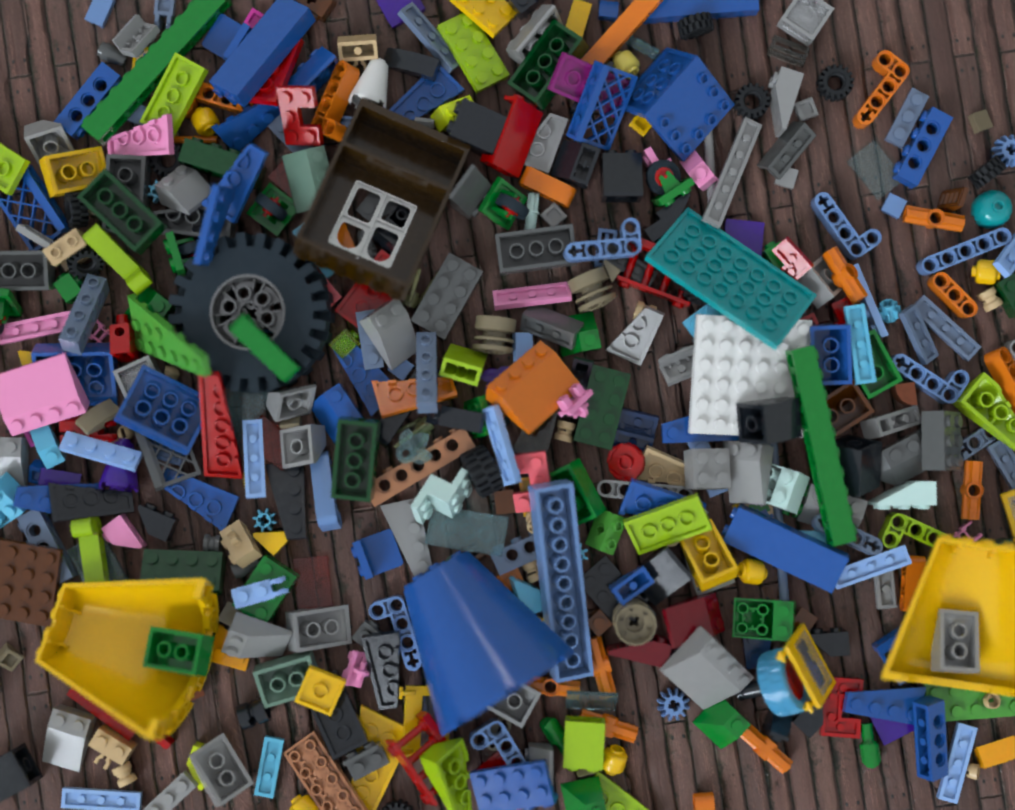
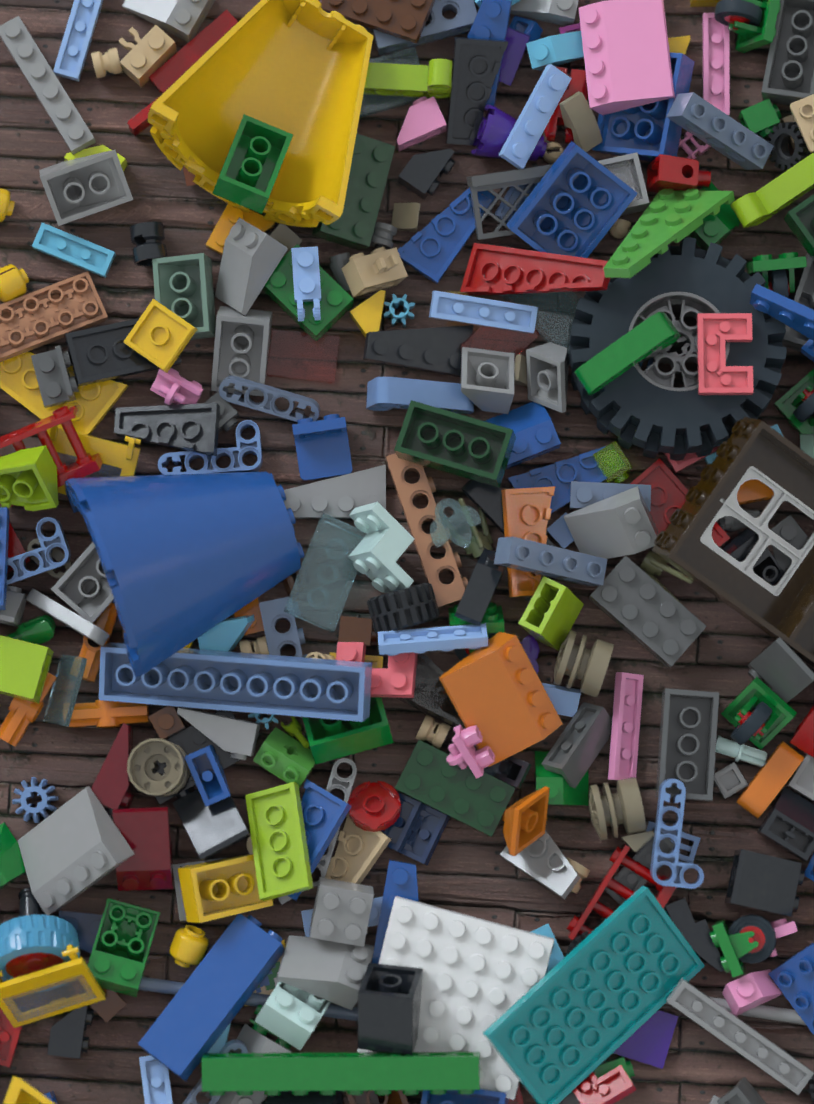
camera: 105 degrees right, 5 degrees down
light grey bracket [658,345,694,387] -> none
none -> light grey beam [25,588,110,647]
none -> light grey slope [177,707,260,760]
none -> sand blue beam [219,375,320,422]
none -> lime hand [281,716,310,748]
none -> dark tan slope [392,203,420,233]
none -> orange slope [503,786,550,856]
none -> coral plate [697,313,754,395]

